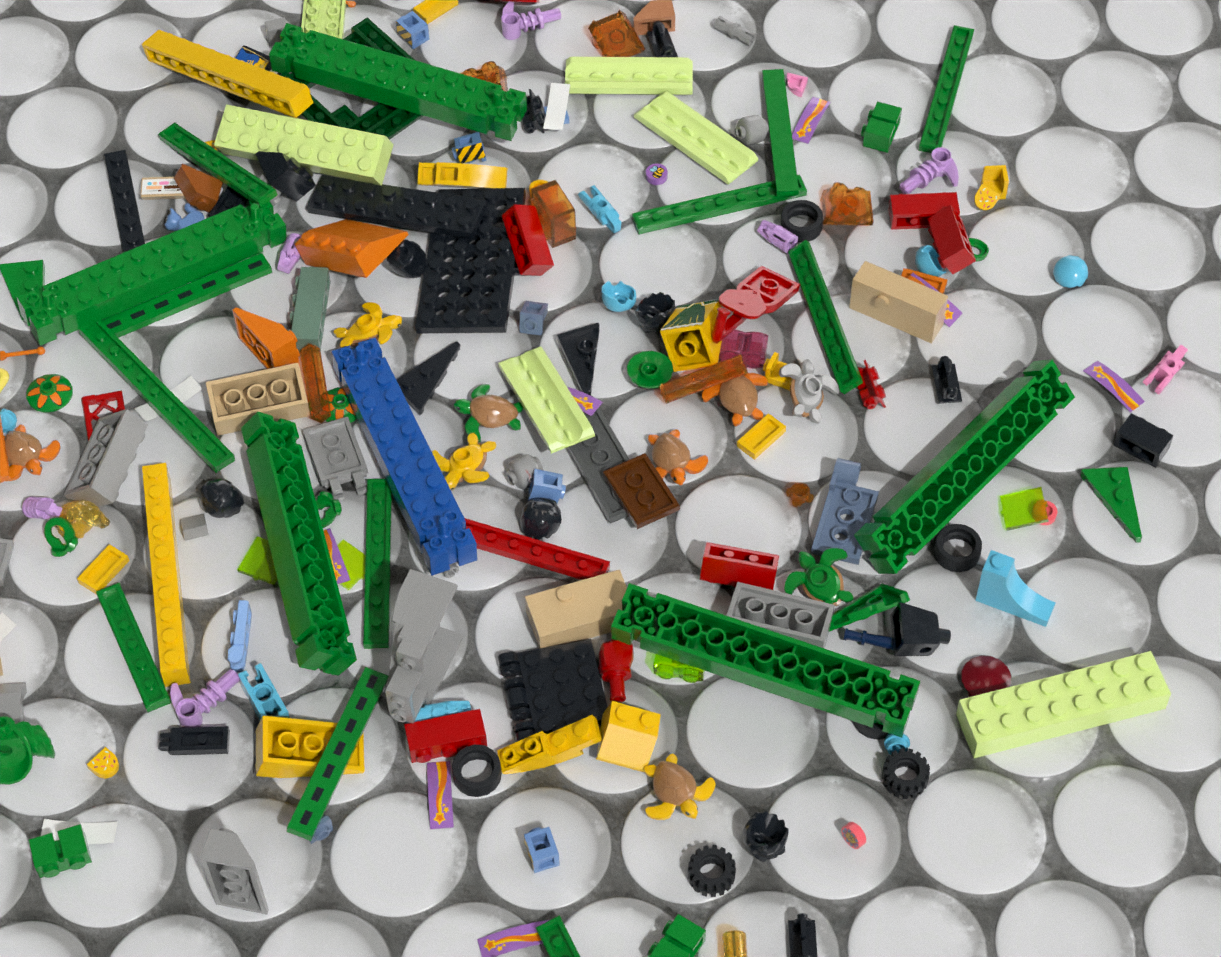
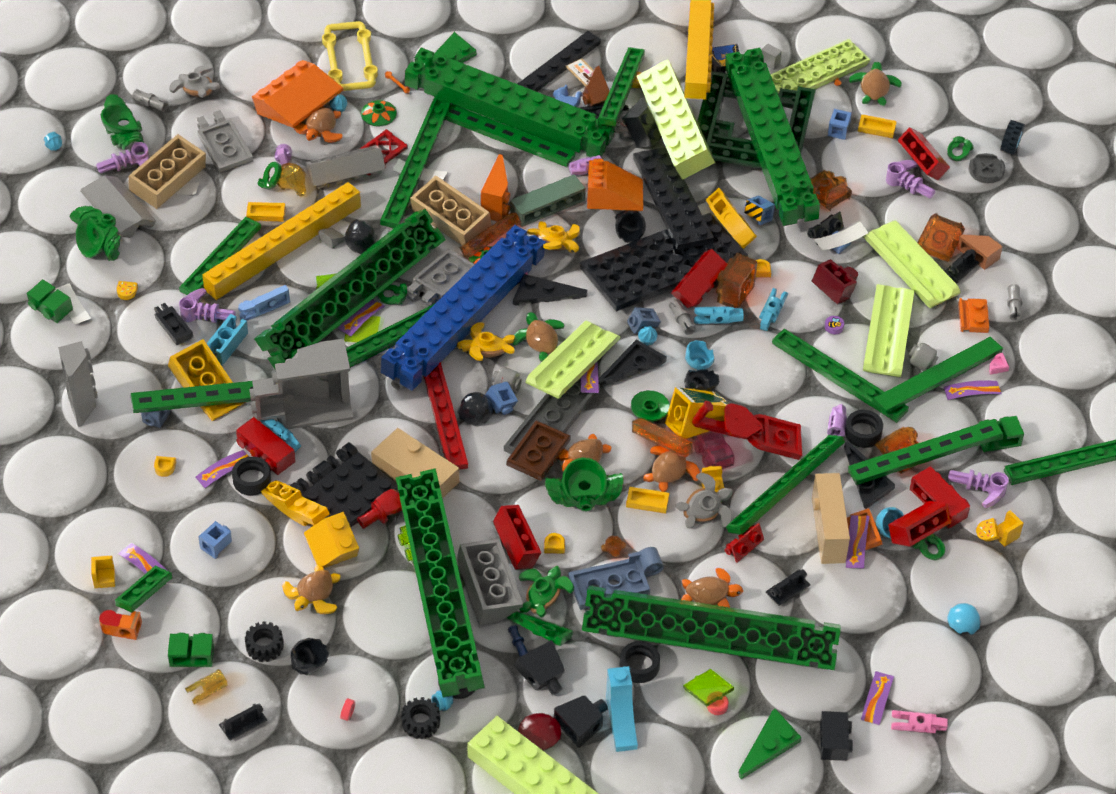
camera: 55 degrees right, 5 degrees down
none -> yellow tile [154,456,177,477]
none -> yellow tile [544,533,565,554]
none -> green piece [545,457,624,512]
none -> black torso [554,696,608,748]
none -> medium azure plate [638,326,657,345]
none -> light grey pin [669,299,696,335]
none -> medium nougat animal [681,568,743,607]
none -> medium azure hinge [694,306,744,324]
none -> dark red brick [811,259,858,304]
none -> black wing [844,441,895,509]
none -> green tile [848,419,1003,485]
none -> orange plate [958,298,989,333]

